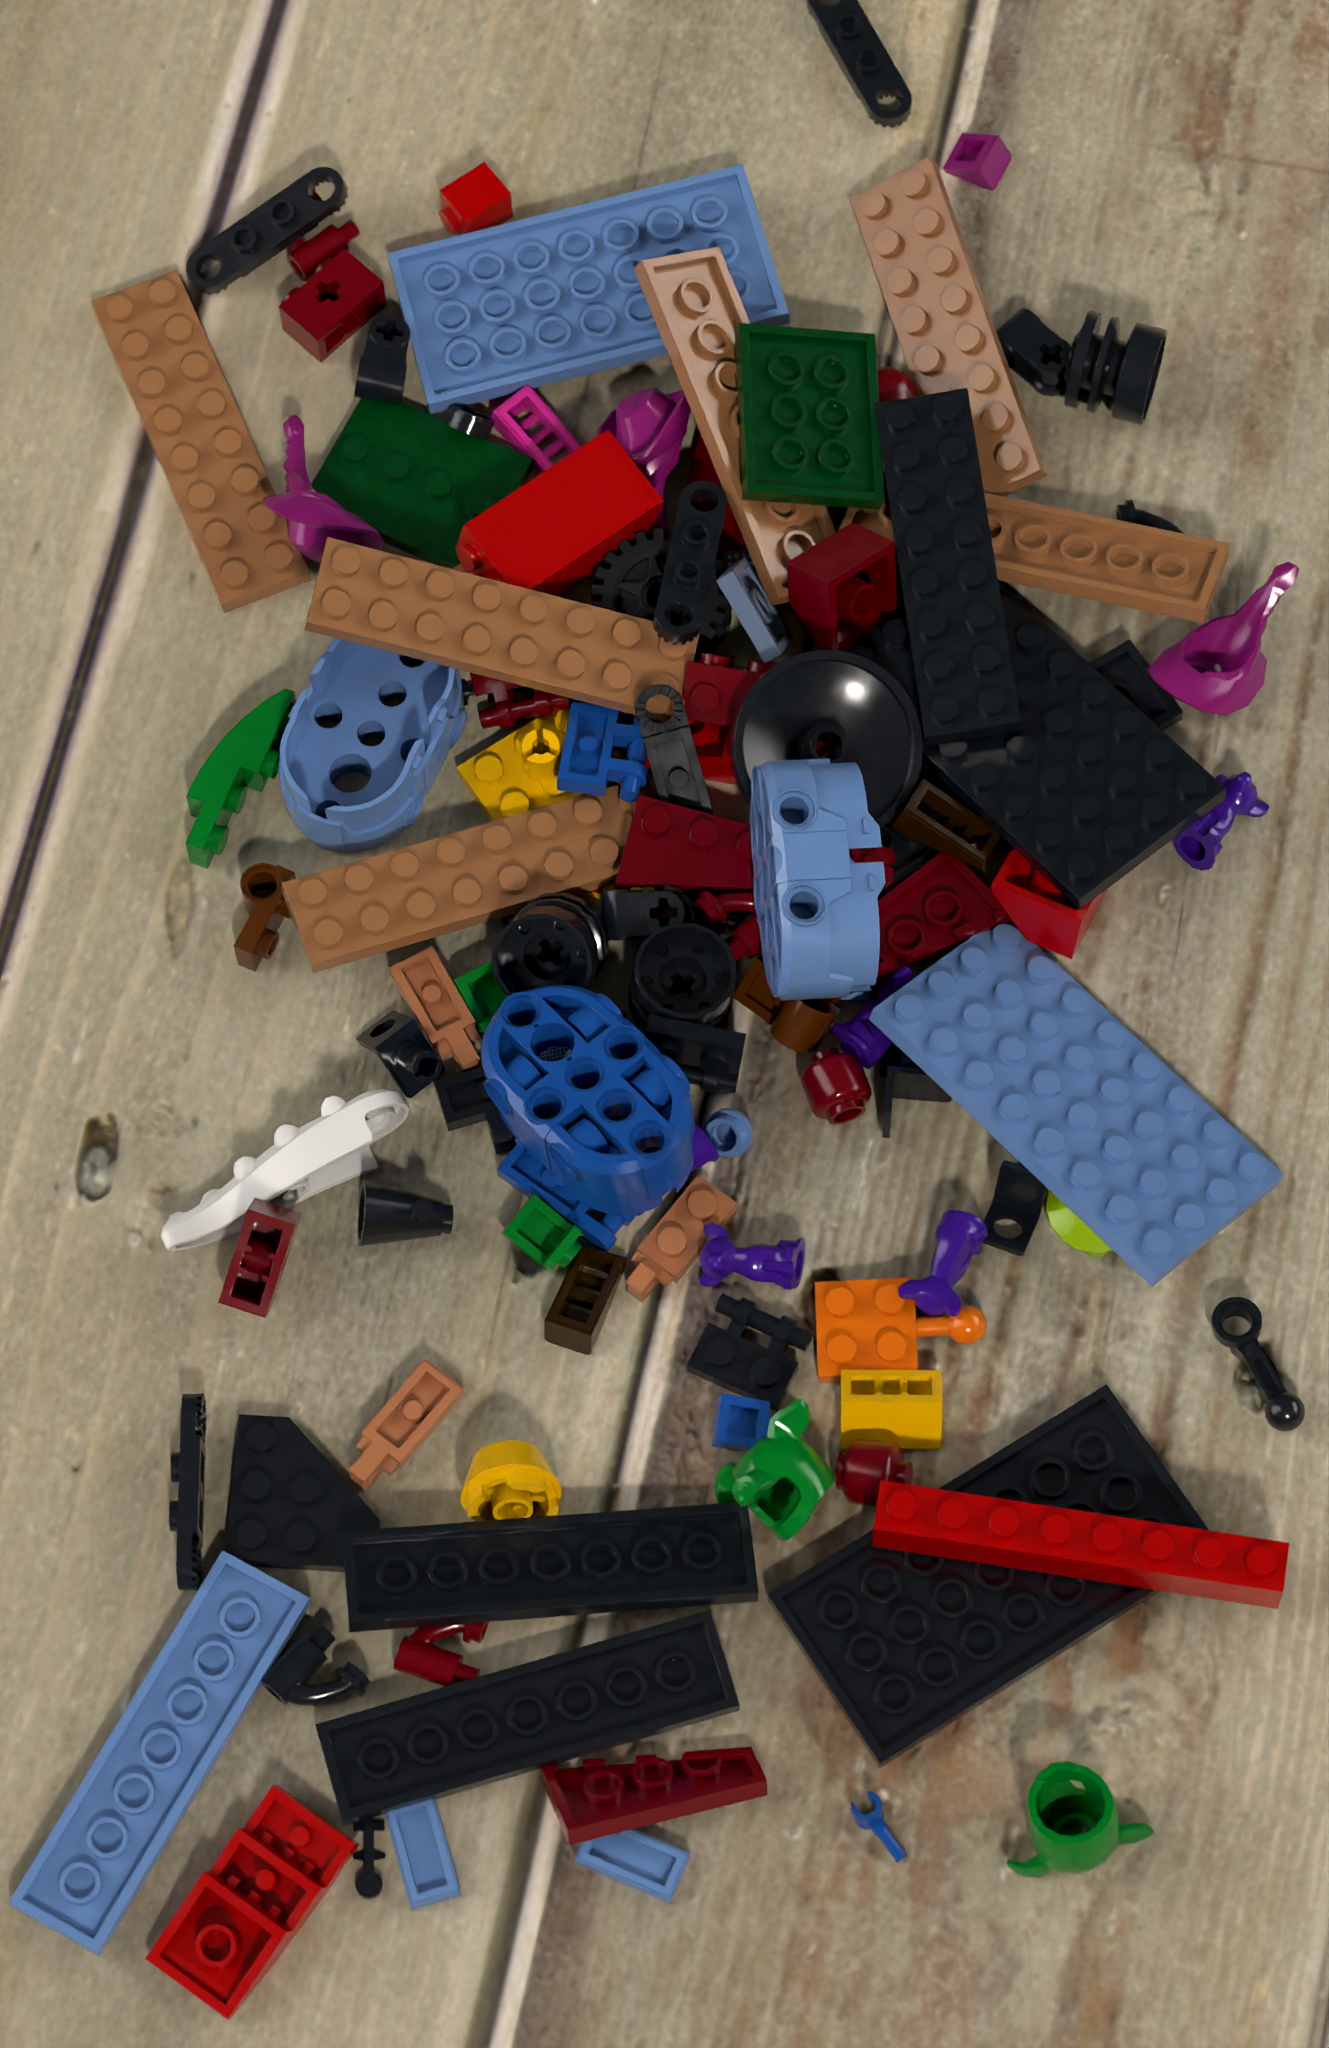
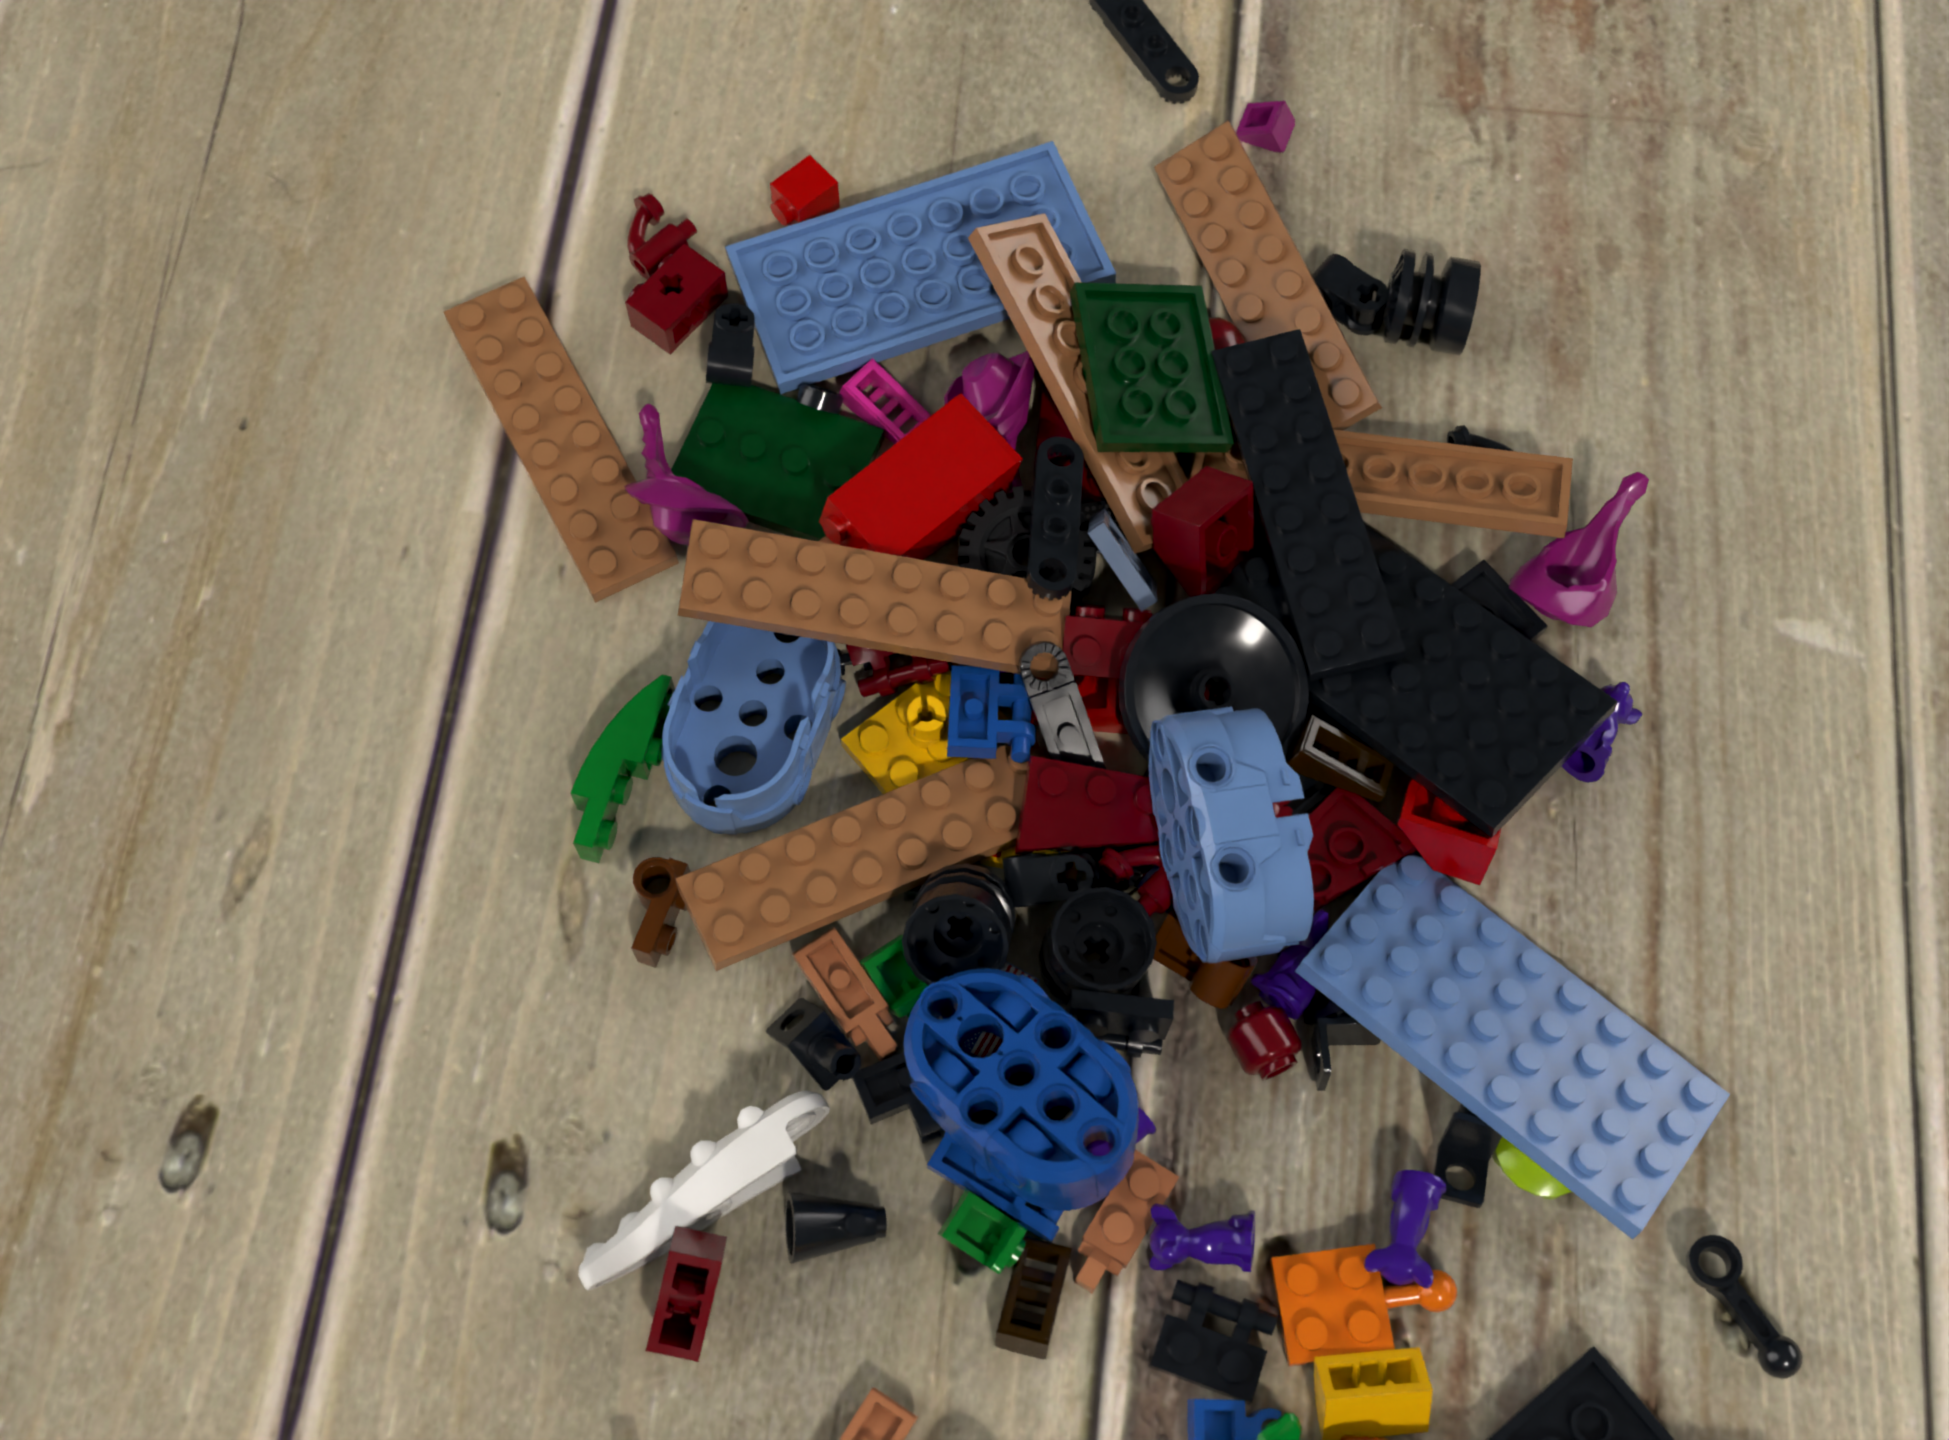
camera: 10 degrees left, 0 degrees up
black plate [186,167,348,295] -> none
medium blue plate [705,1108,753,1157] -> none

